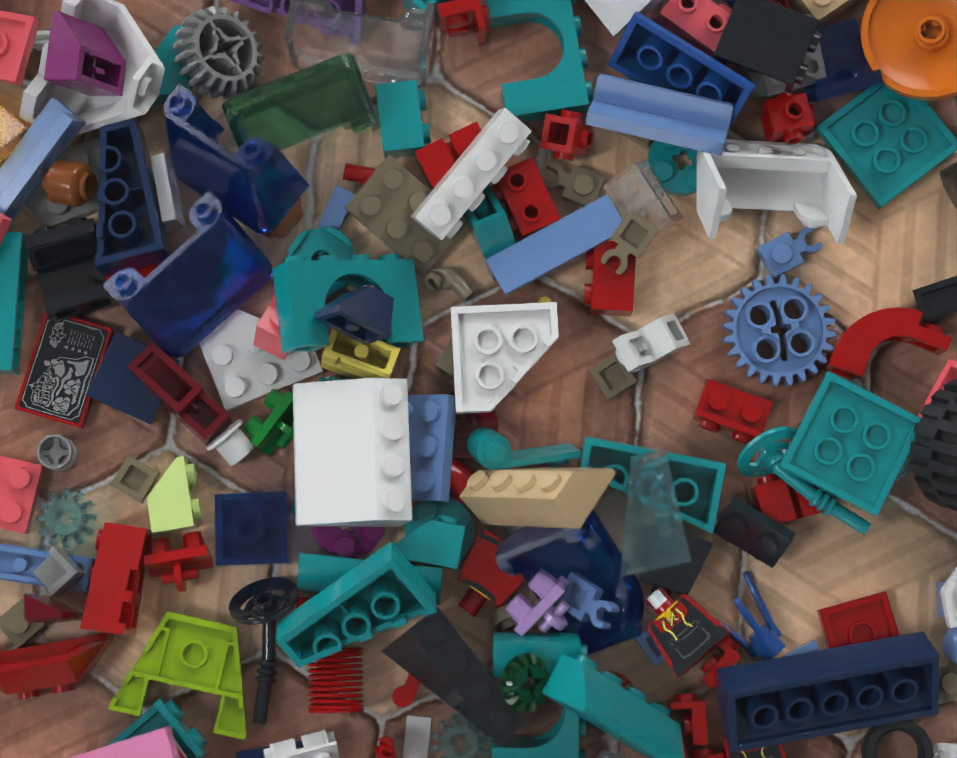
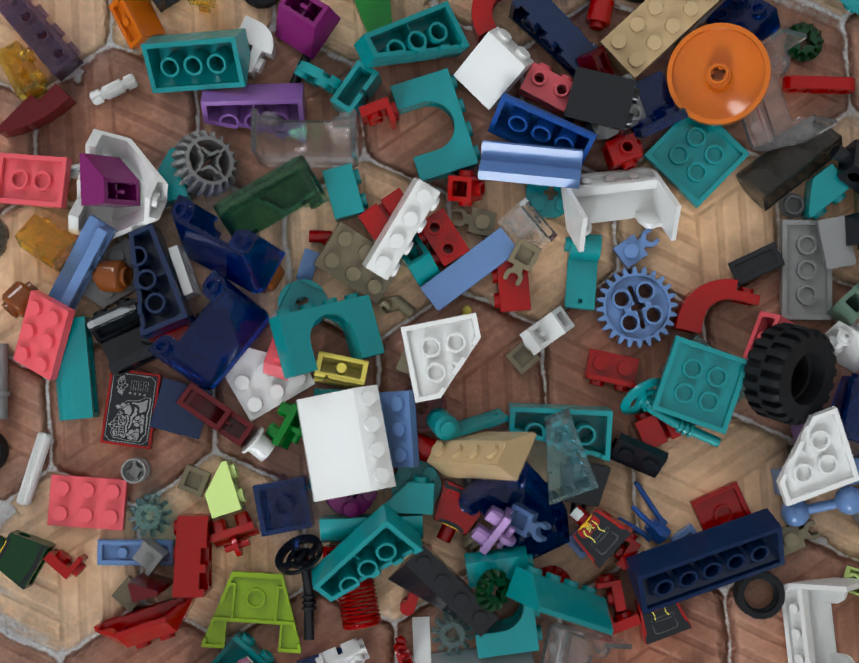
camera: 10 degrees left, 5 degrees up
dark blue slope [314,285,394,345] -> none
none -> teal door [564,234,602,311]

